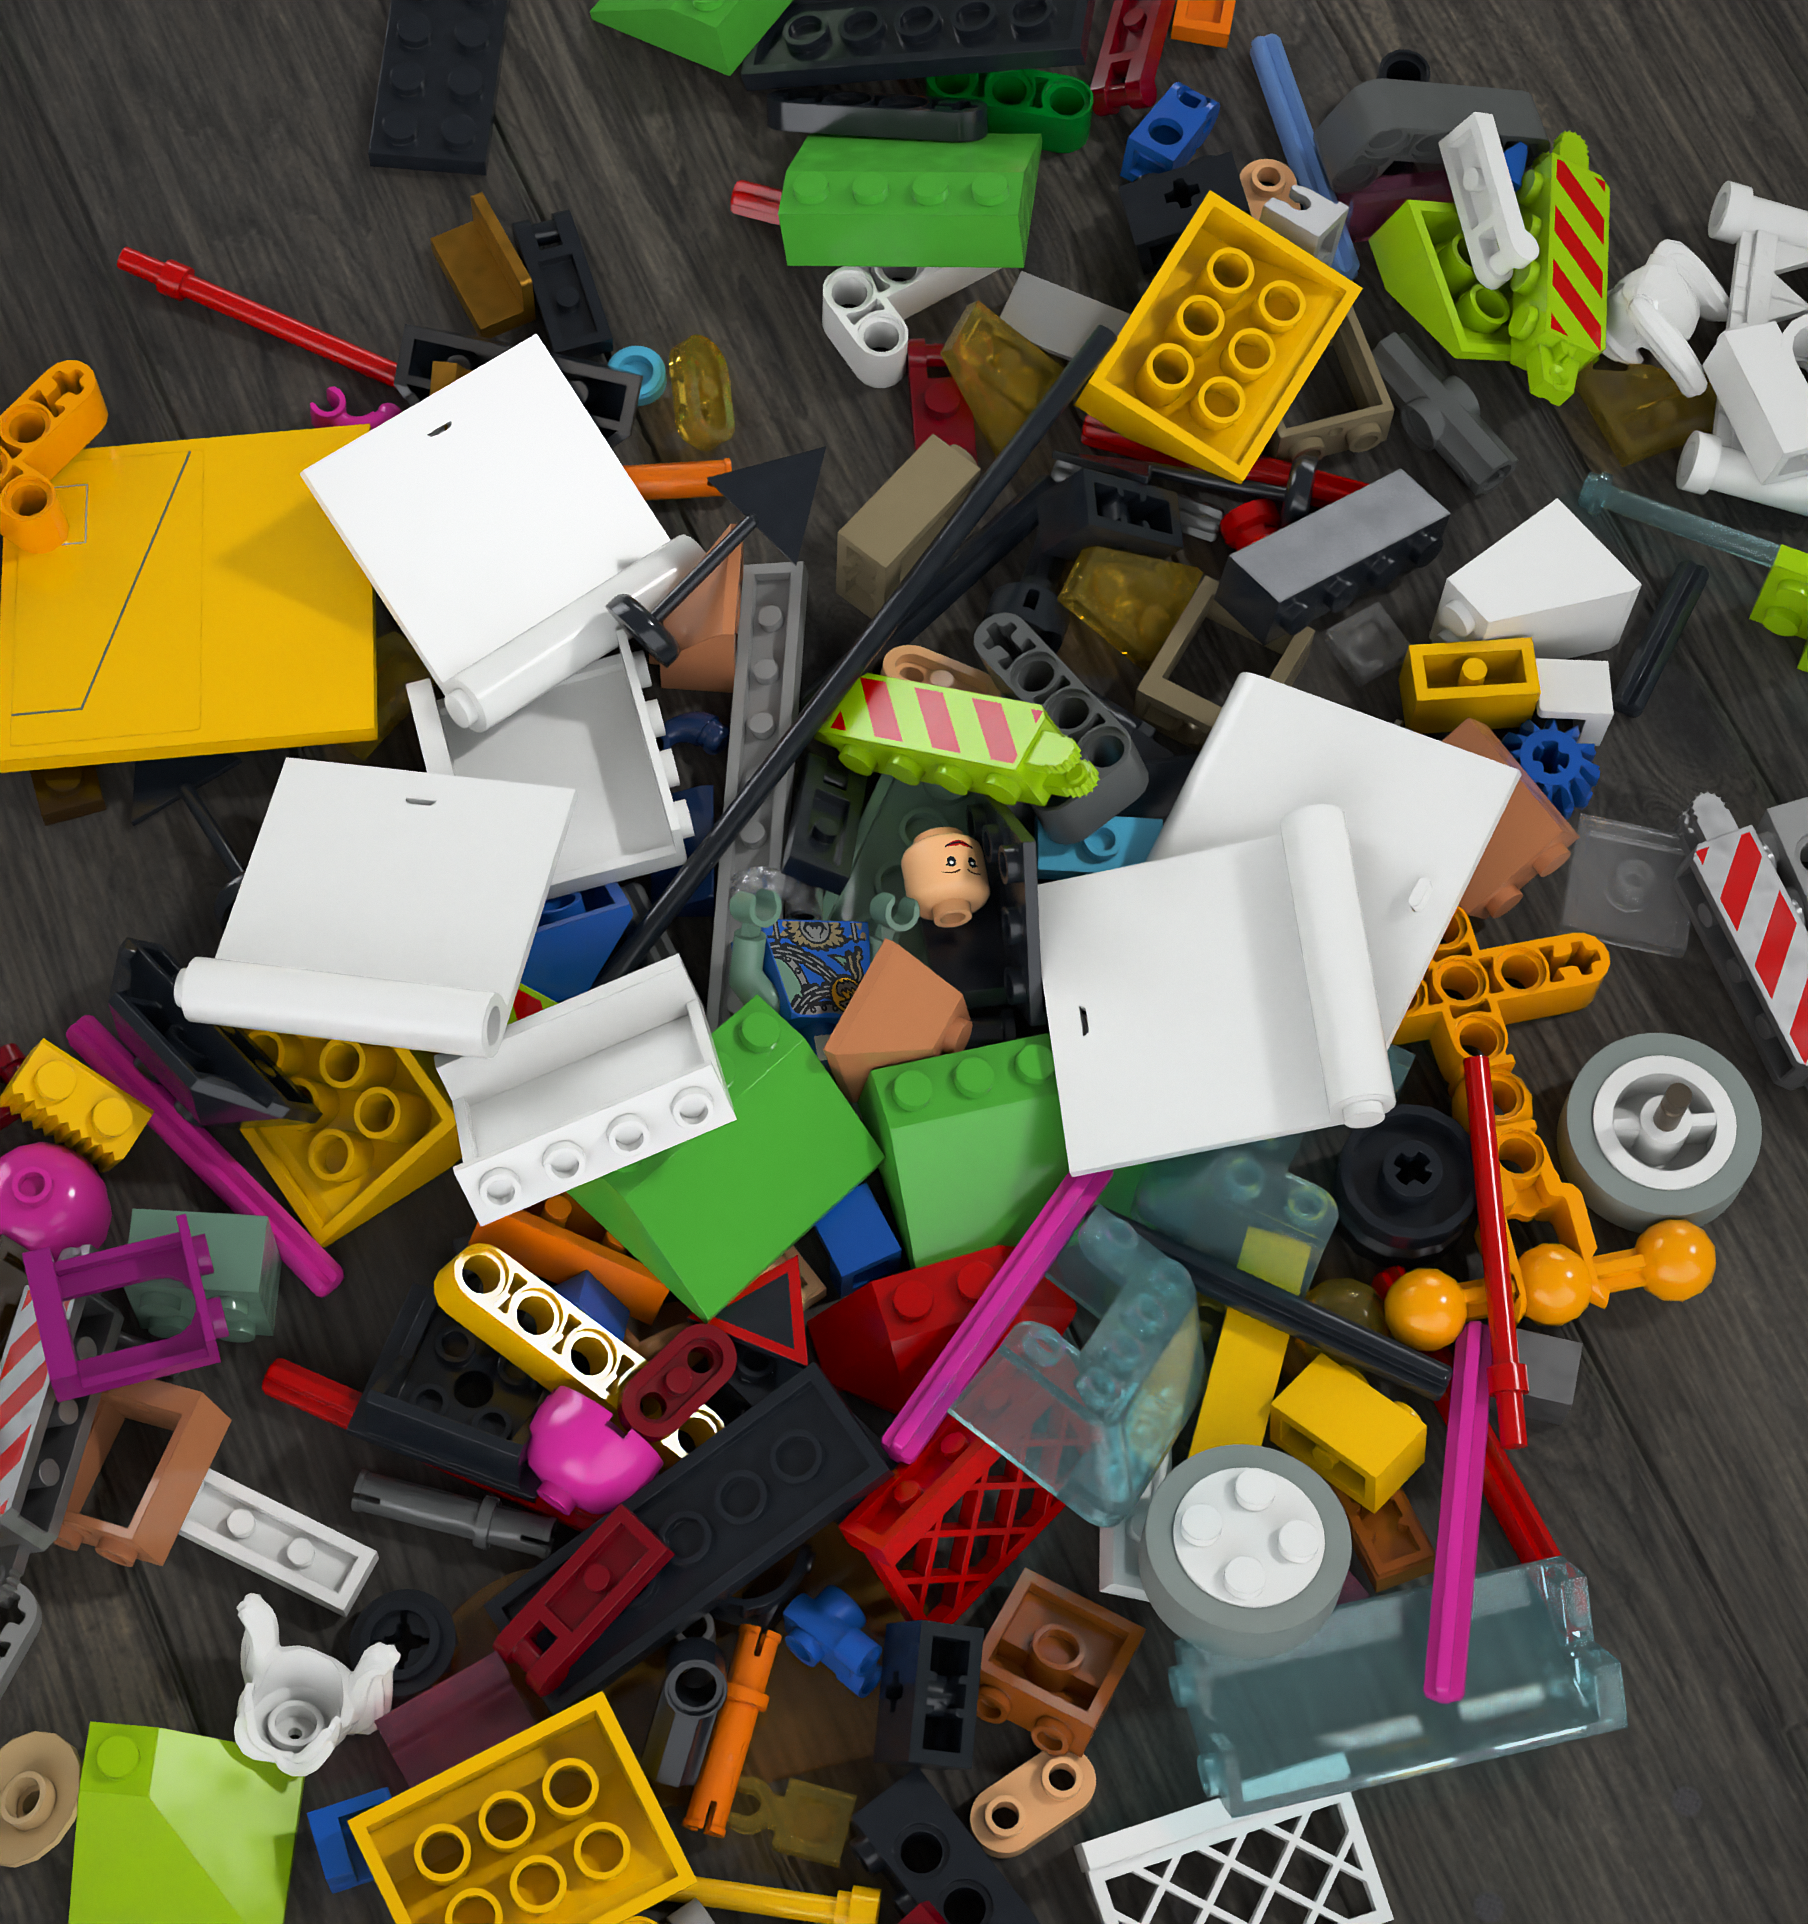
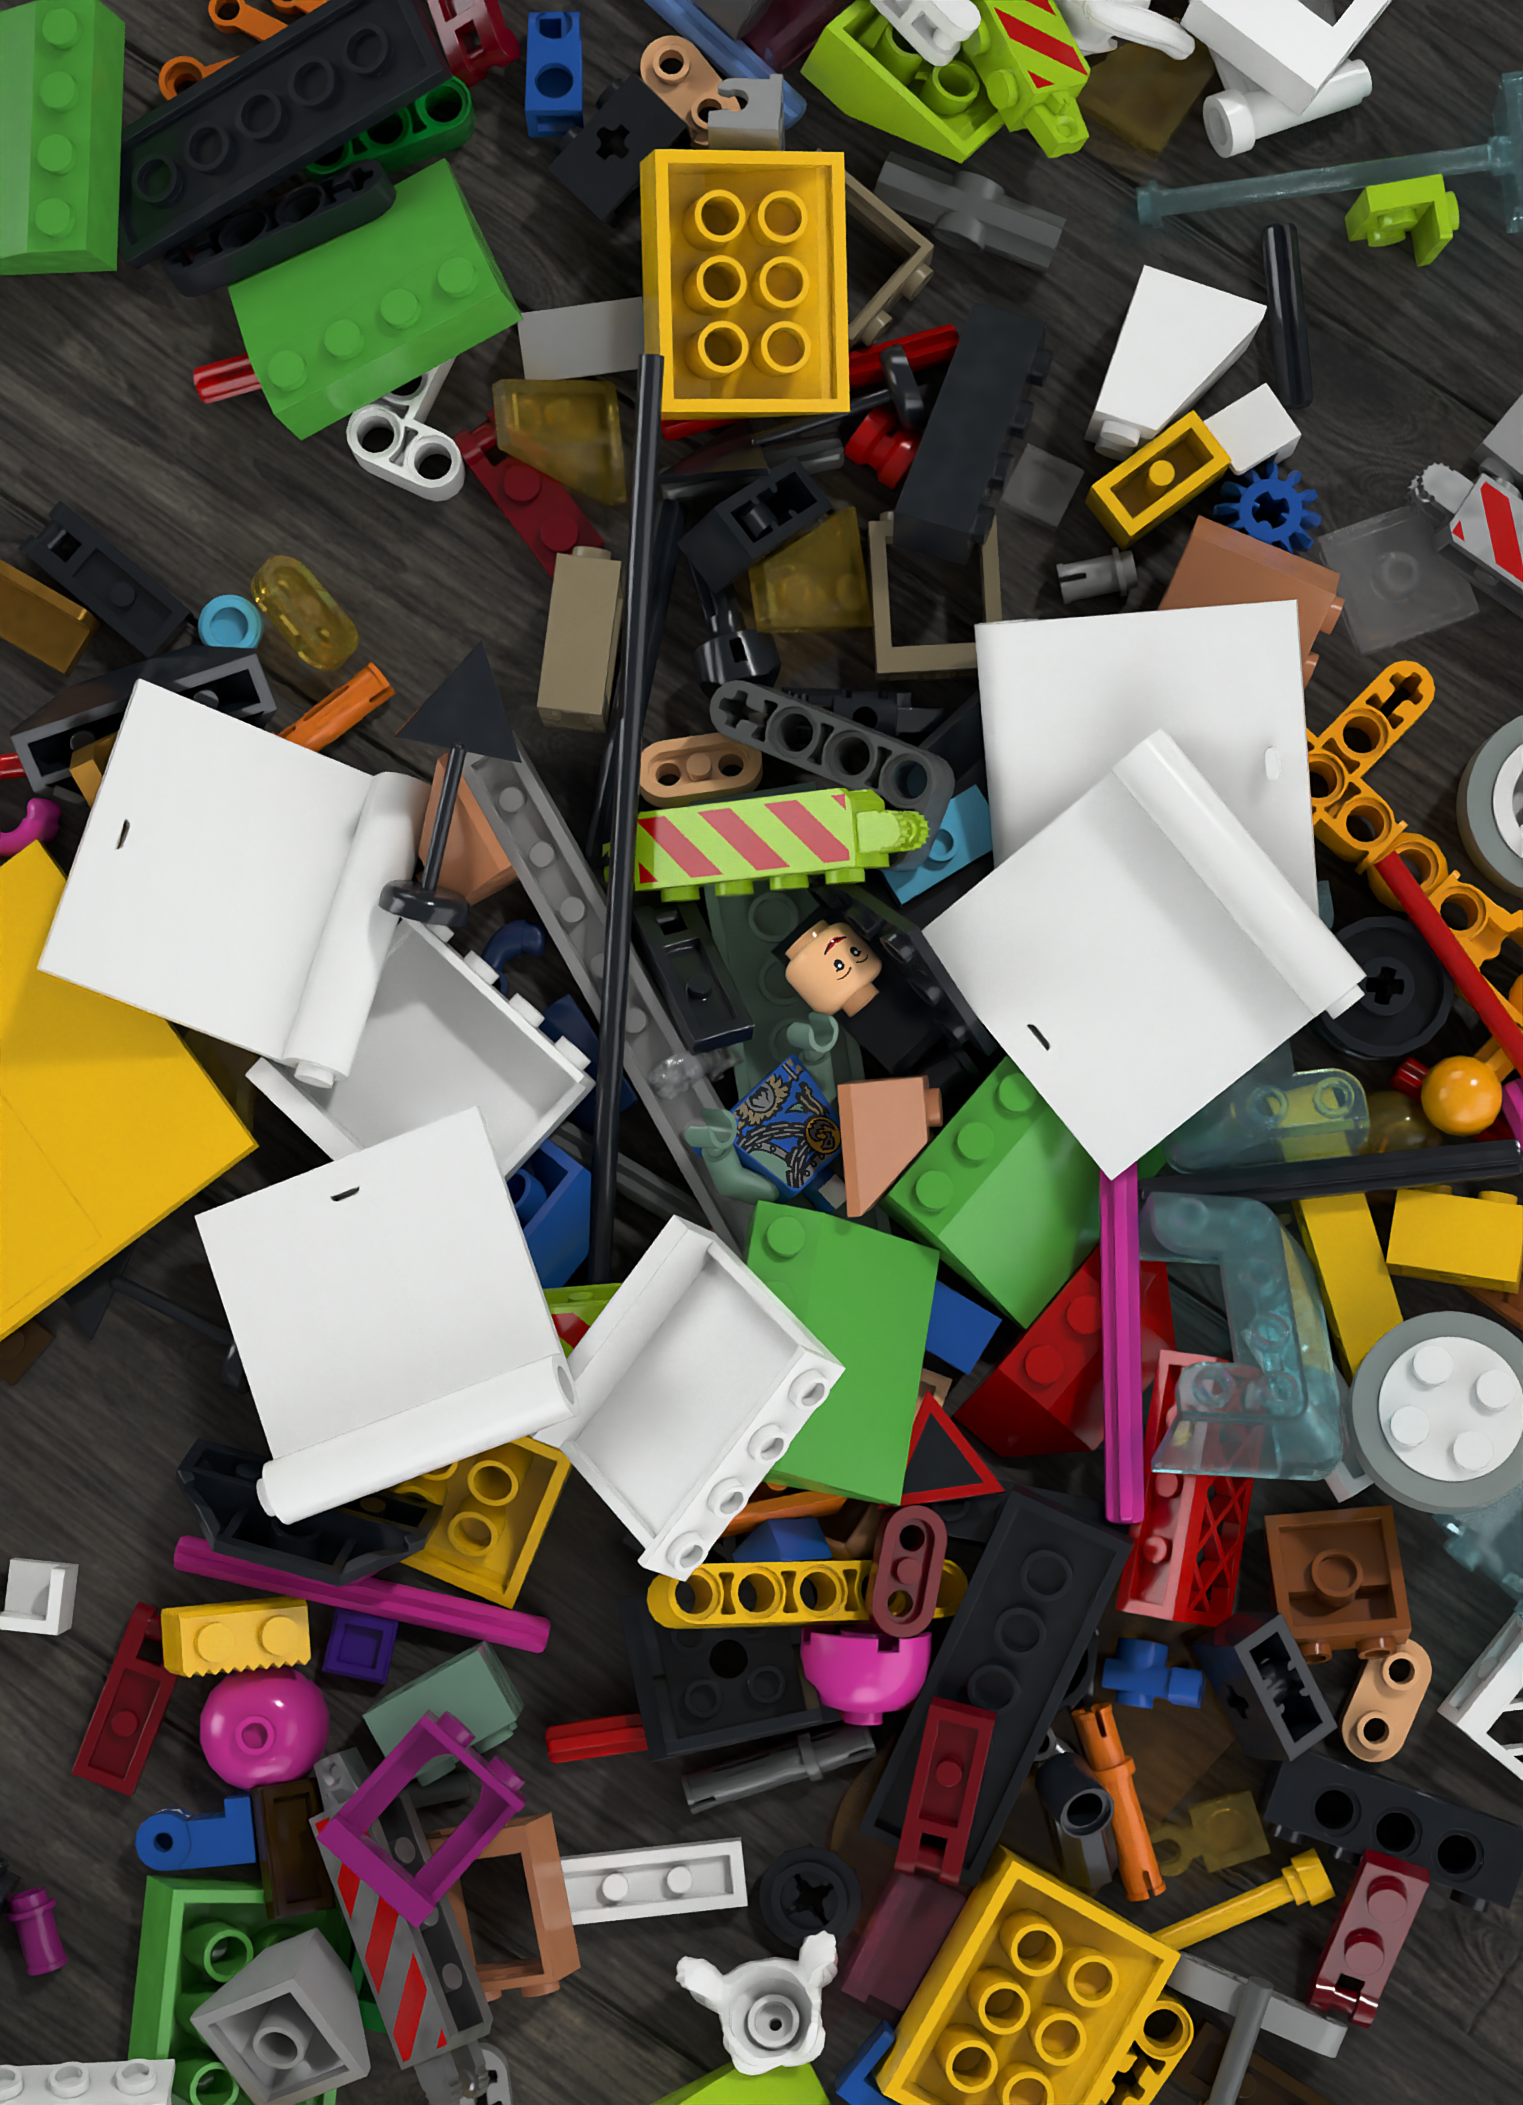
camera: 30 degrees left, 20 degrees up
none -> dark purple tile [322,1607,400,1684]

